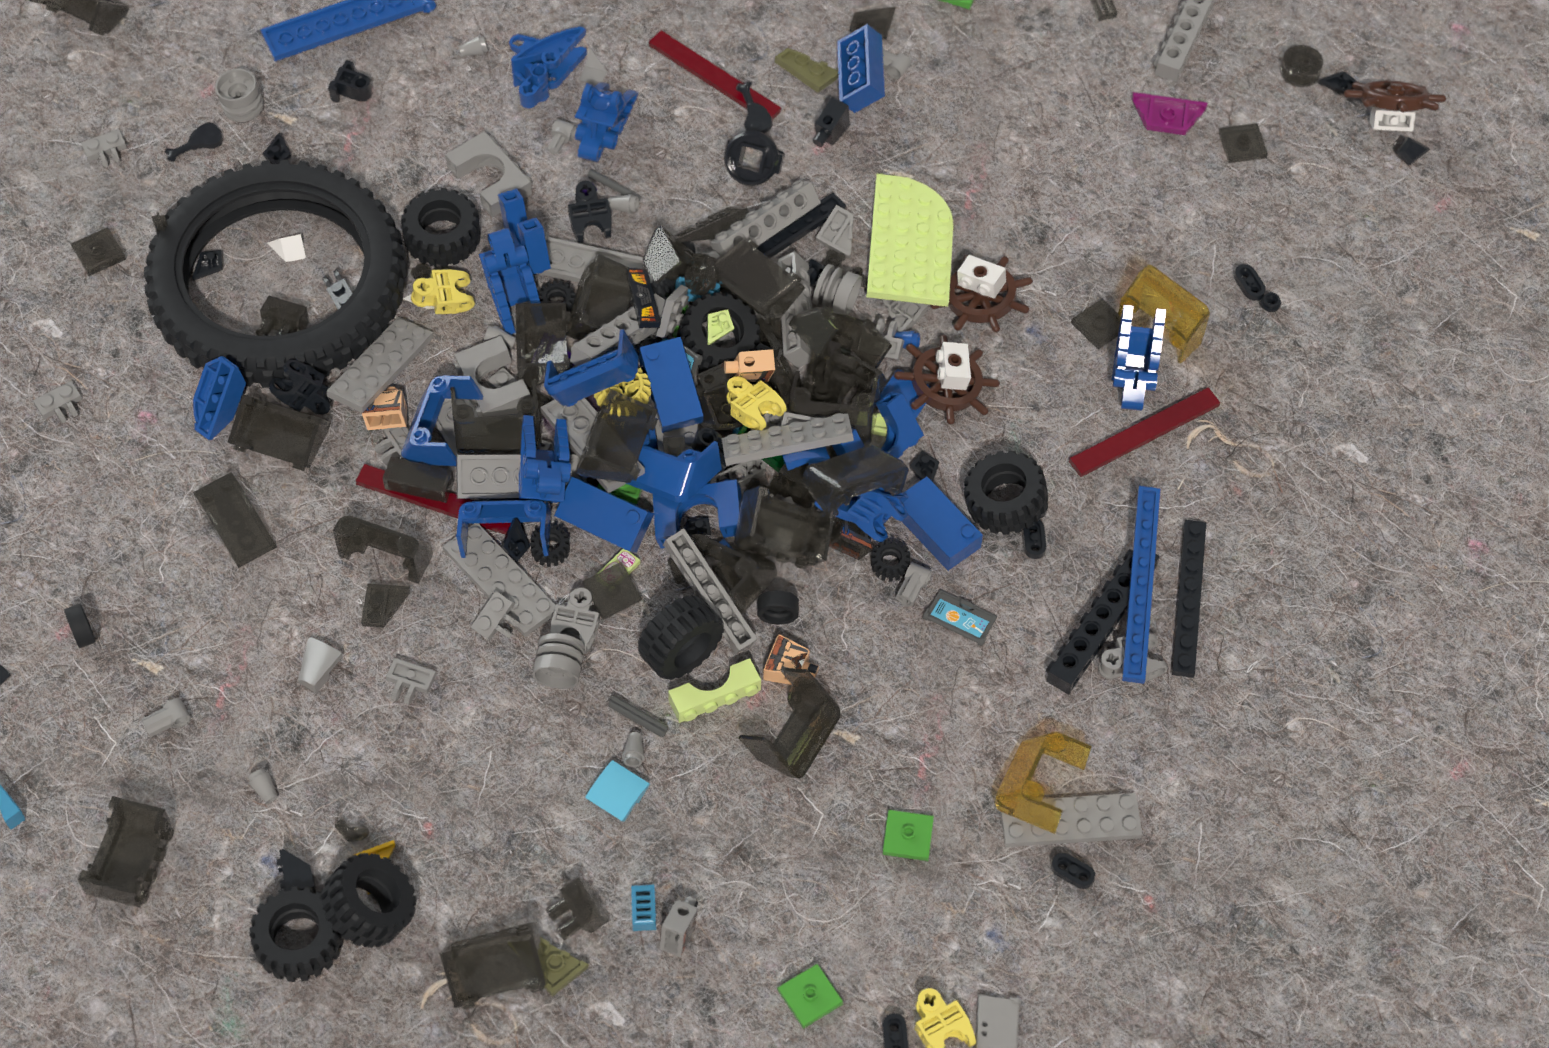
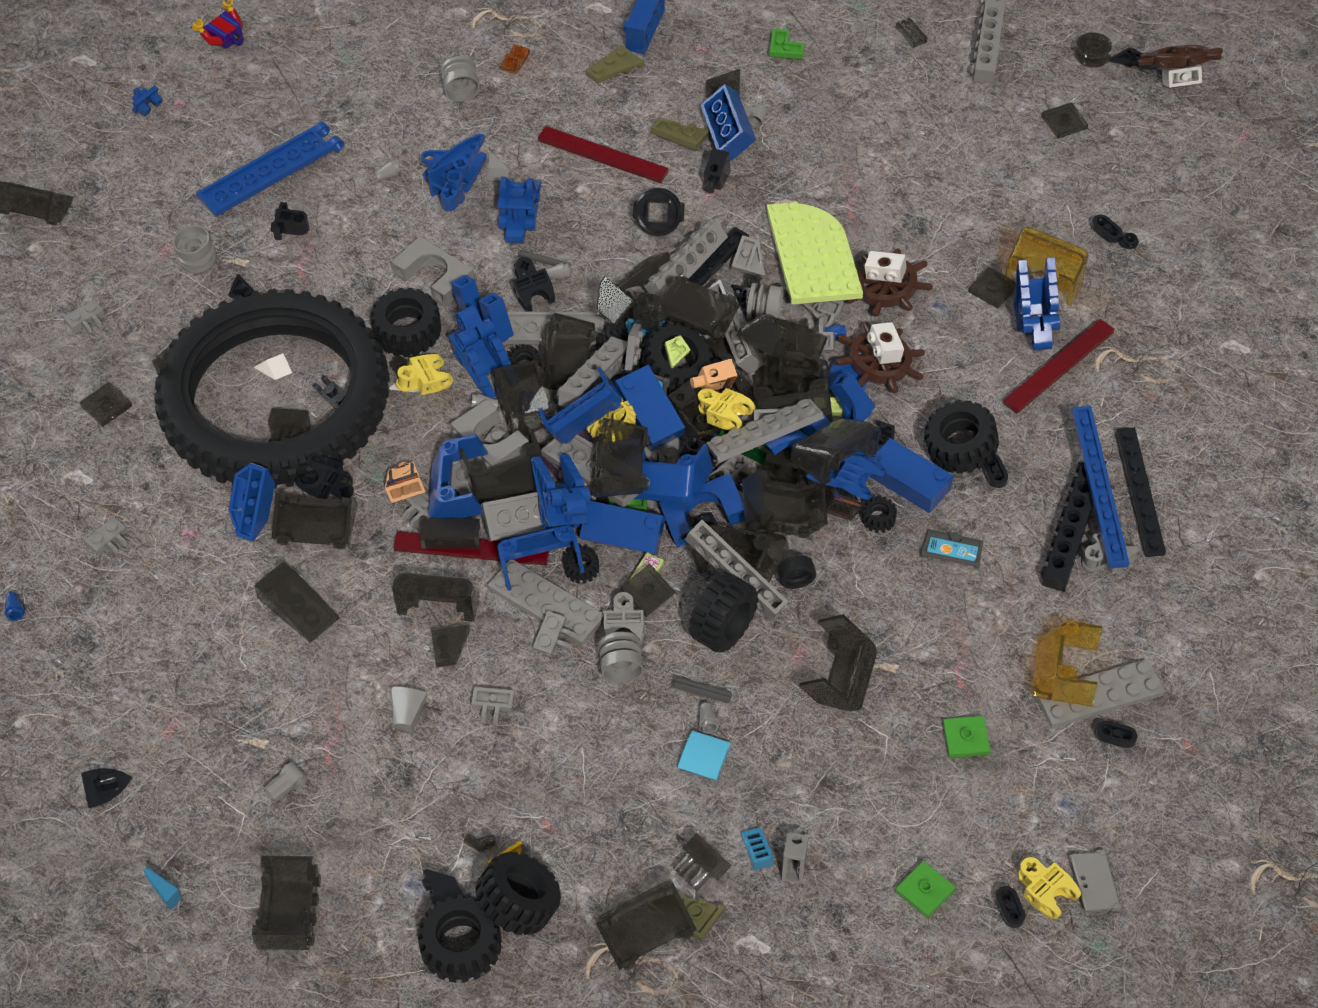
camera: 10 degrees left, 5 degrees down
black tyre [64,603,96,648] -> none
black piece [165,122,223,162] -> none
black piece [192,250,223,281] -> none
light grey cone [248,768,278,804] -> none
light grey plate [327,317,433,413] -> none
black piece [501,518,530,562] -> none
light grey axle [548,119,577,155] -> none
tile [626,268,661,328] -> none
yellowish green arch [668,658,761,723] -> none
black piece [736,81,773,133] -> none
torso [763,634,819,686] -> none
light grey piece [896,562,932,607] -> none
magenta wing [1132,92,1208,135] -> none
black piece [1396,137,1430,165] -> none

